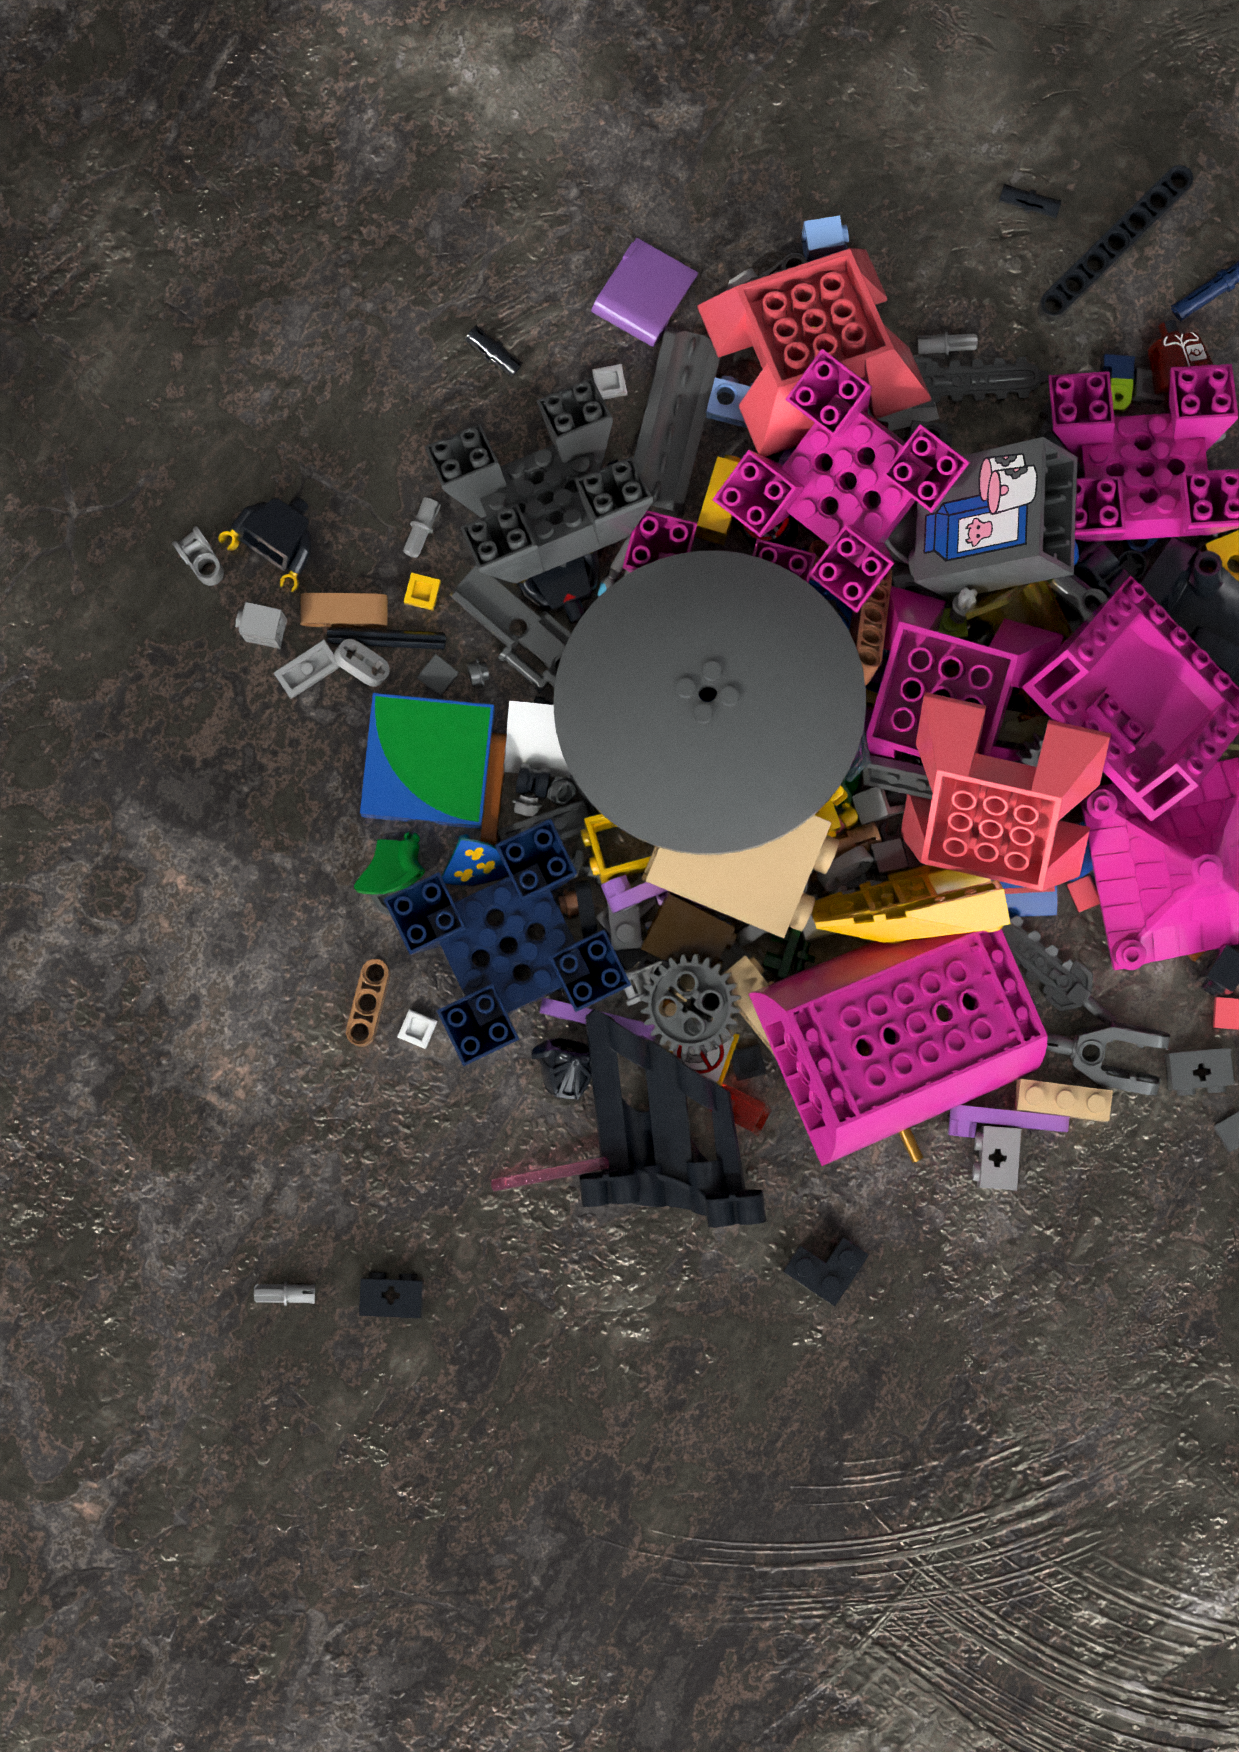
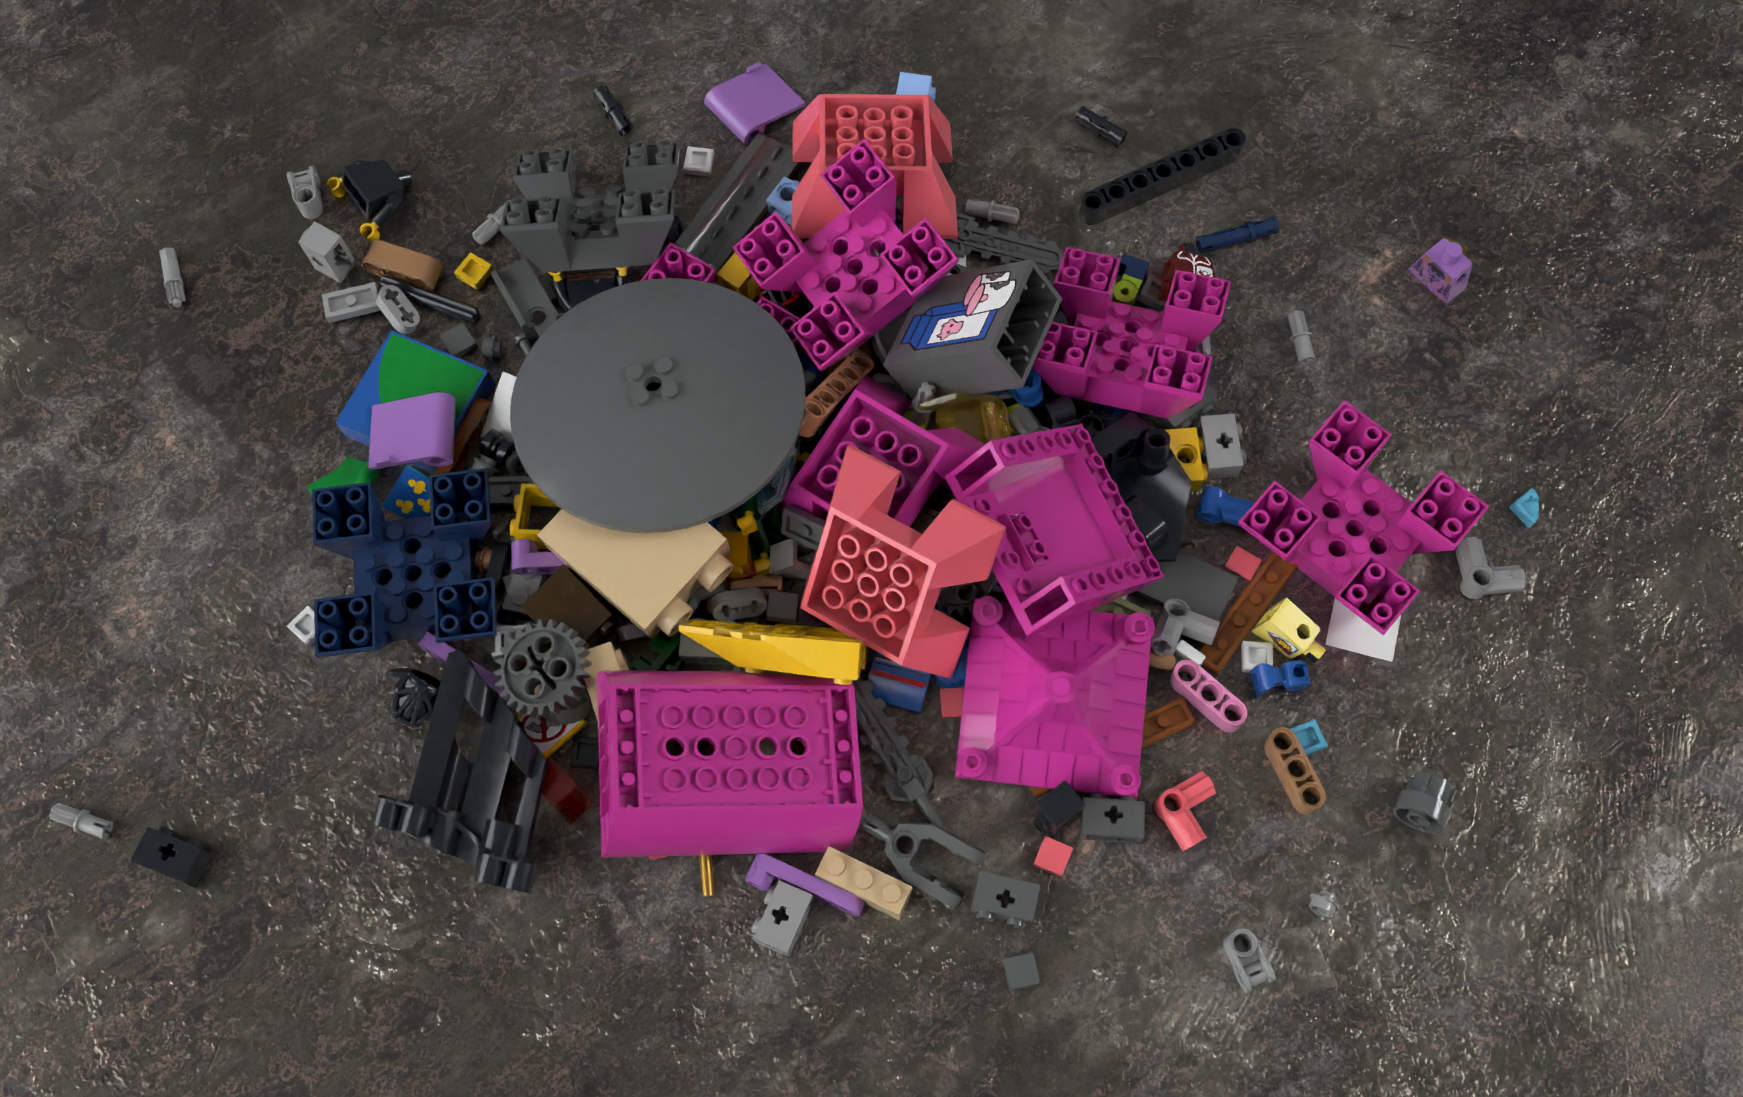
camera: 20 degrees right, 15 degrees down
medium nougat beam [346,959,391,1047] -> none
clear pink bar [491,1156,609,1192] -> none
black brick [782,1237,869,1306] -> none
none -> light grey piece [159,247,186,307]
none -> medium lavender door [369,392,456,470]

